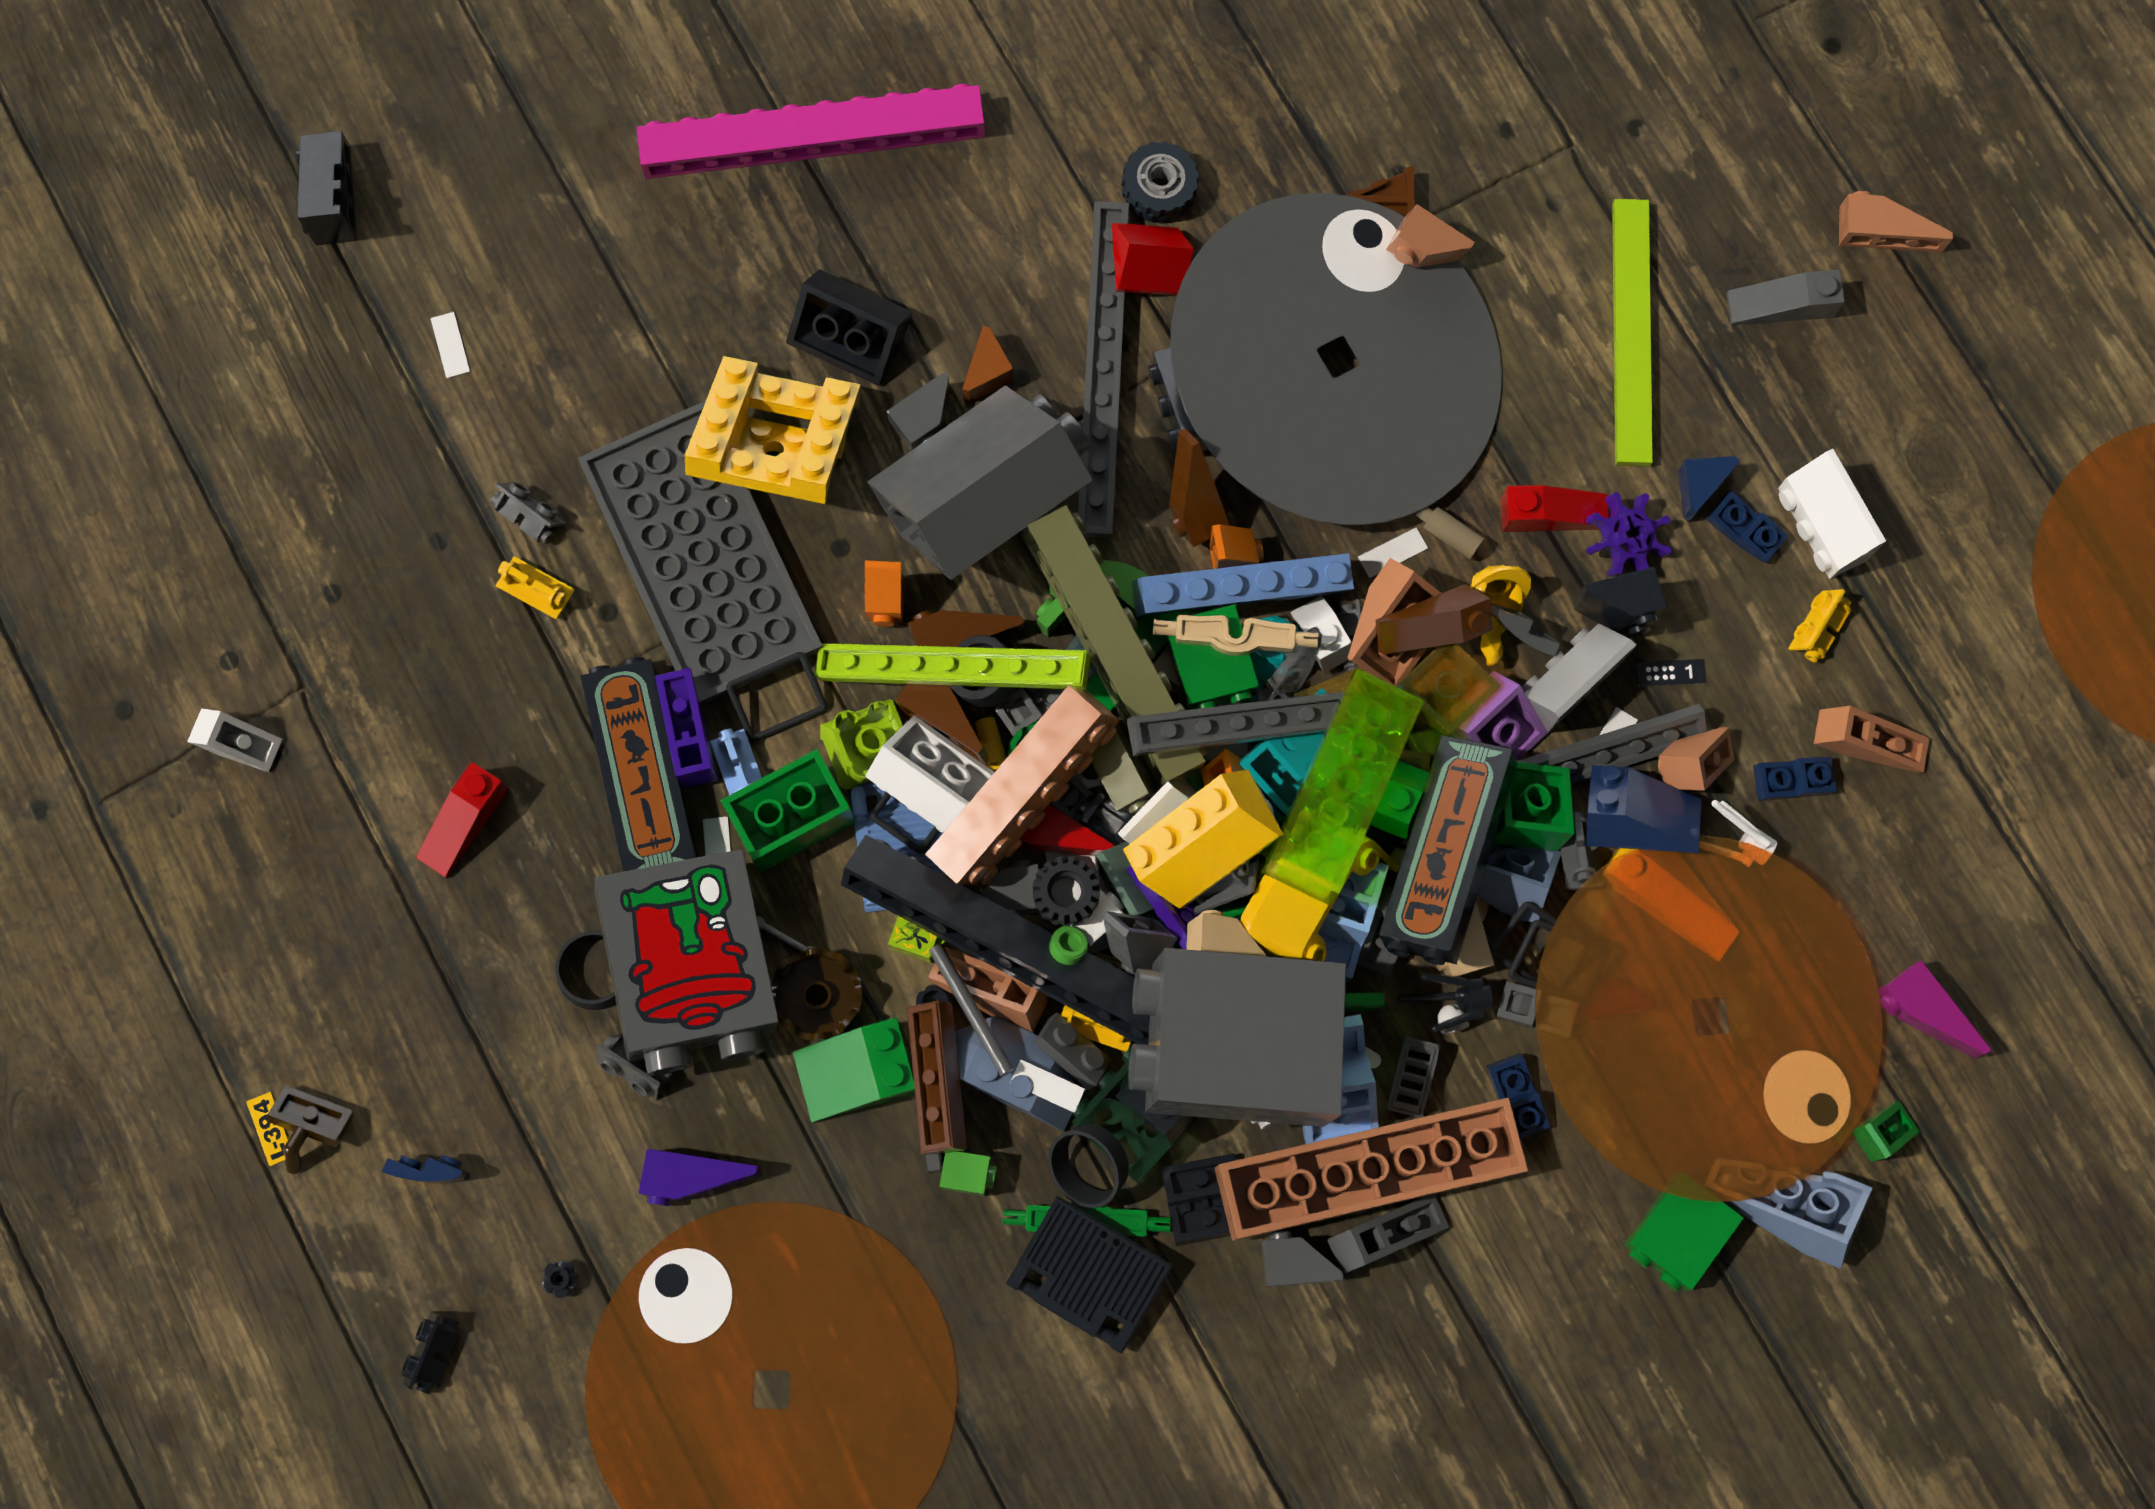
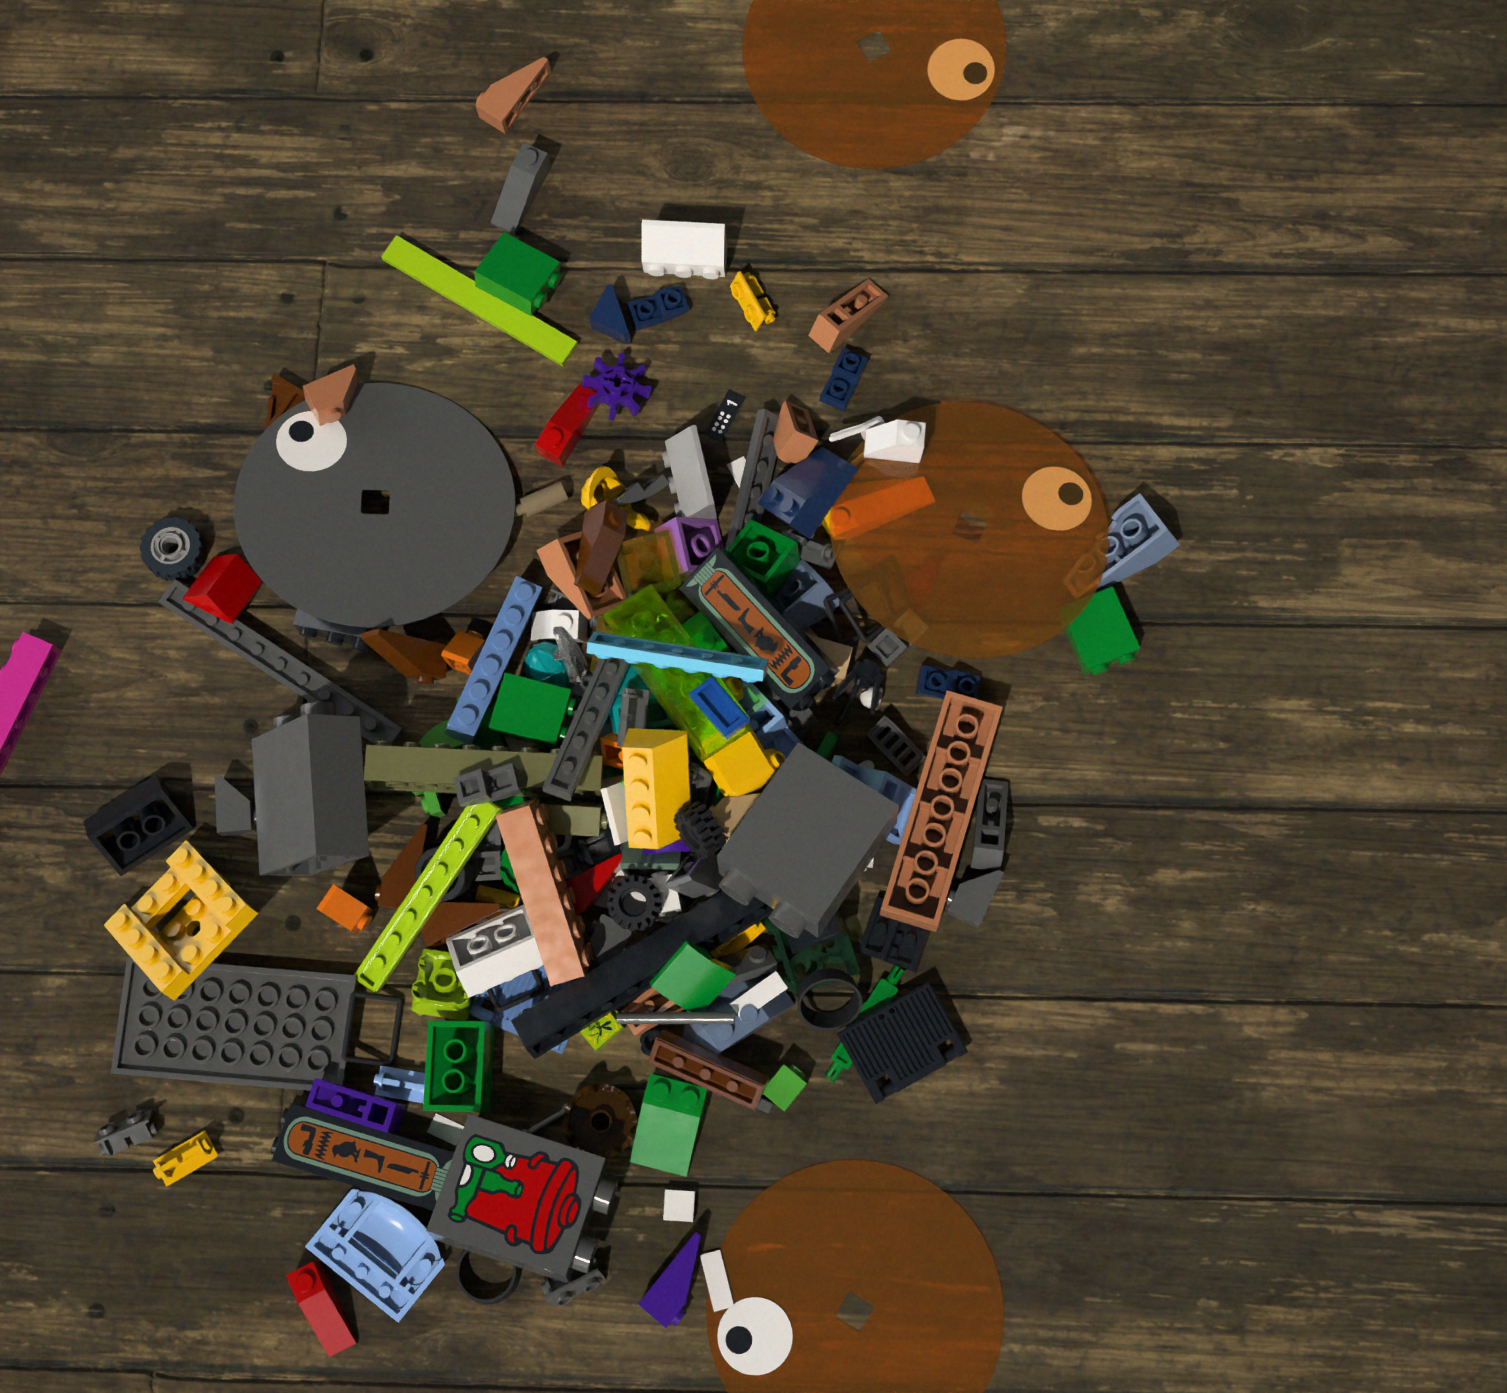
camera: 50 degrees left, 0 degrees up
dark orange slope [962,325,1014,403] -> none
bright green tile [1049,926,1088,965] -> none
tan piece [1153,615,1318,656] -> none
white sticker [1358,528,1428,578] -> none
black slope [1573,567,1667,636] -> none
green slope [1850,1100,1919,1162] -> none
magenta slope [1877,960,1991,1058] -> none
none -> light blue slope [305,1189,445,1323]
none -> dark grey slope [453,763,522,807]
none -> green brick [474,232,562,316]
none -> medium azure plate [587,631,769,682]
none -> dark grey hinge [617,688,650,747]
none -> green slope [649,941,737,1012]
none -> white tile [663,1190,695,1222]
none -> black tyre [674,801,726,859]
none -> blue tile [689,676,750,740]
none -> white sticker [700,1250,734,1312]
none -> white slope [864,419,926,463]

